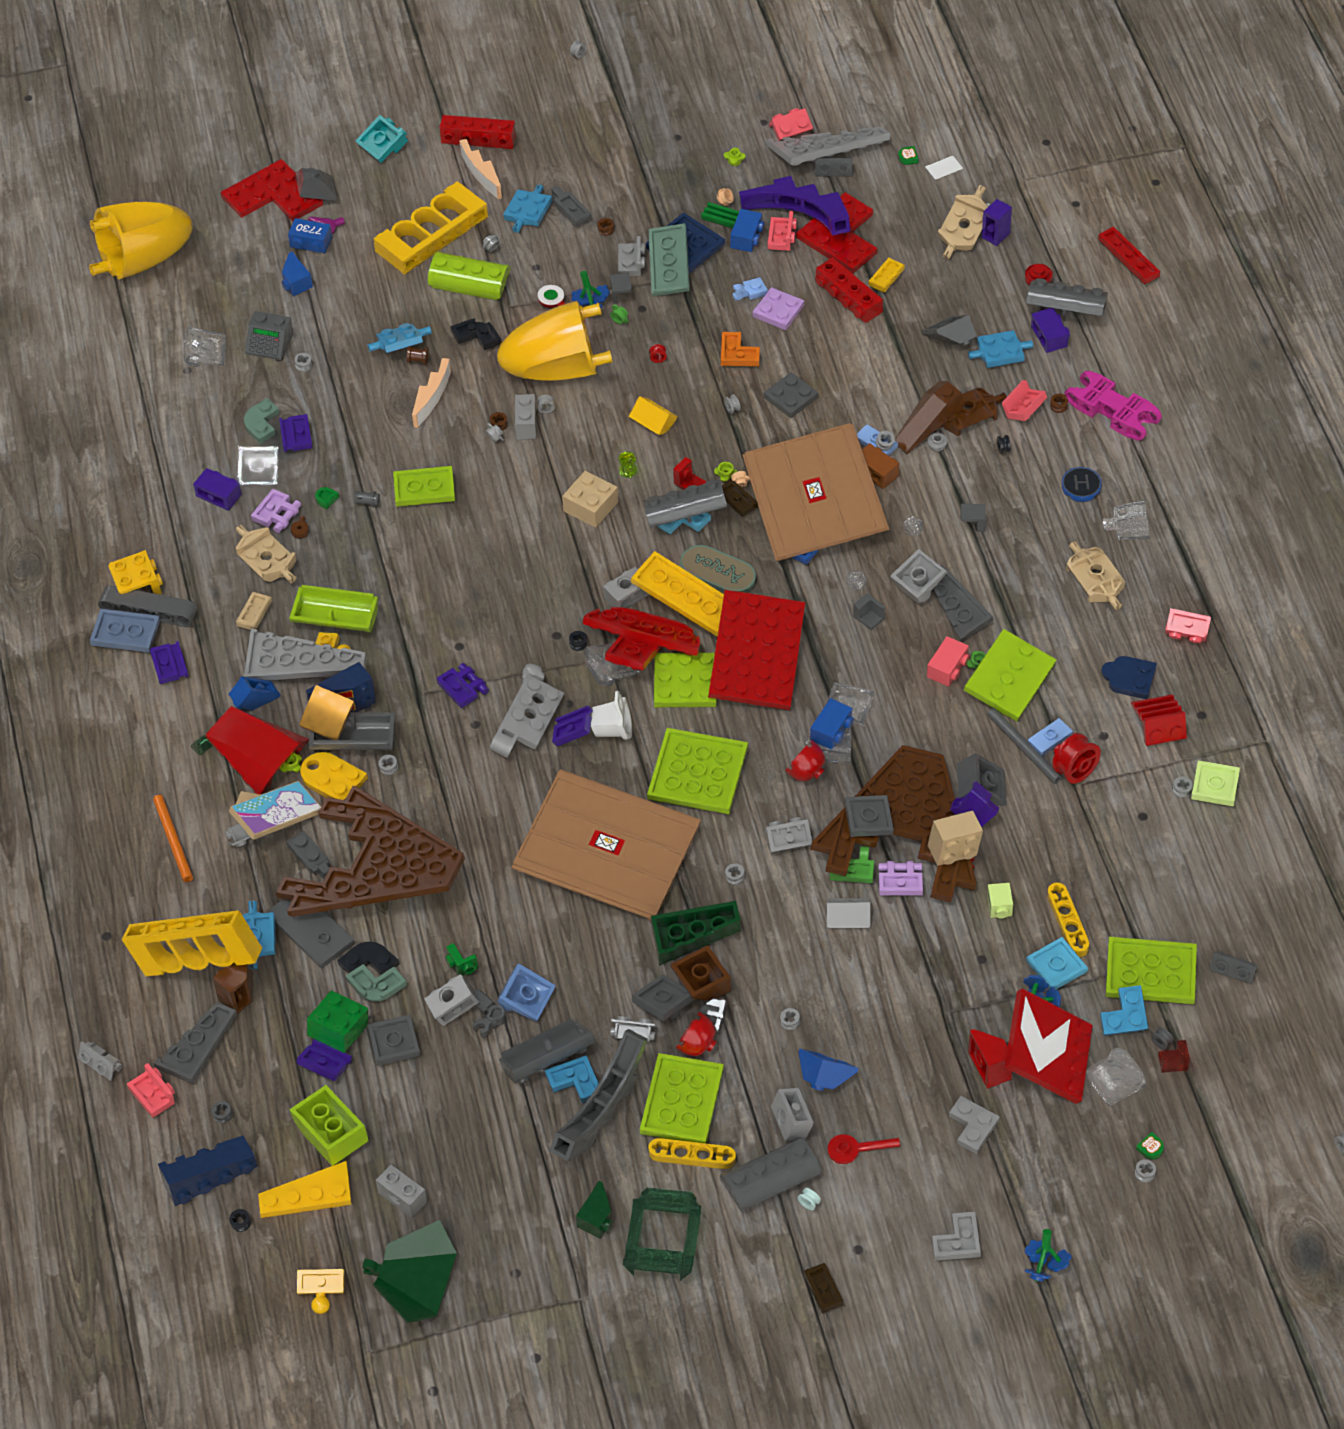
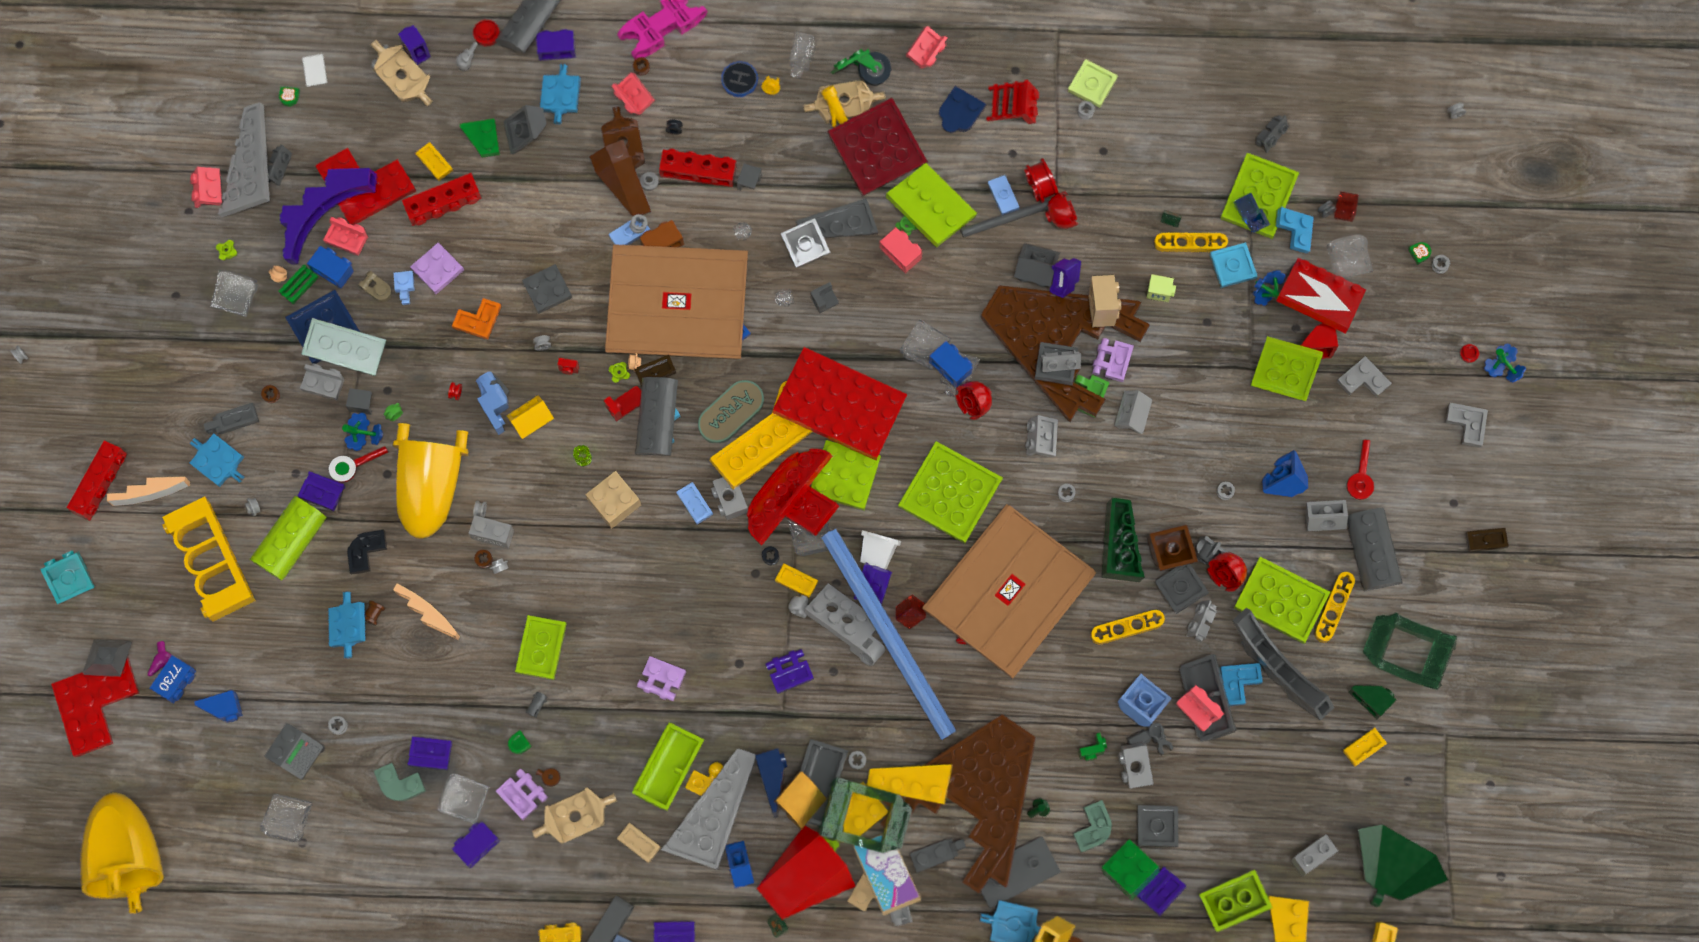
camera: 75 degrees left, 20 degrees up
black plate [337,942,399,975] -> none
light aqua bush [797,1188,821,1210] -> none
none -> clear slope [211,270,258,317]
none -> dark purple plate [298,471,345,511]
none -> dark tan plate [357,270,392,302]
none -> light grey piece [456,42,478,71]
none -> green wing [459,118,500,158]
none -> medium blue plate [476,372,509,435]
none -> red plate [557,358,579,375]
none -> lavender plate [637,656,686,701]
none -> red brick [659,149,737,187]
none -> light blue plate [676,482,713,524]
none -> yellow plate [762,76,780,95]
none -> yellow plate [775,563,818,599]
none -> clear green wedge [818,777,912,854]
none -> yellow plant [820,85,848,127]
none -> medium blue axle [821,529,956,740]
none -> dark red plate [827,98,928,197]
none -> plate [831,49,891,85]
none -> yellow wing [866,764,952,804]
none -> clear red panel [896,594,926,629]
none -> dark green plate [1027,798,1050,818]
none -> light grey hinge [1041,350,1081,372]
none -> red cylinder [1045,191,1079,229]
none -> yellow beam [1091,610,1165,645]
none -> clear green slope [1160,210,1182,228]
none -> coral bracket [1176,685,1224,731]
none -> slope [1233,193,1270,233]
none -> lime plate [1251,336,1323,401]
none -> yellow plate [1343,728,1387,767]
none -> red plate [1460,344,1479,363]

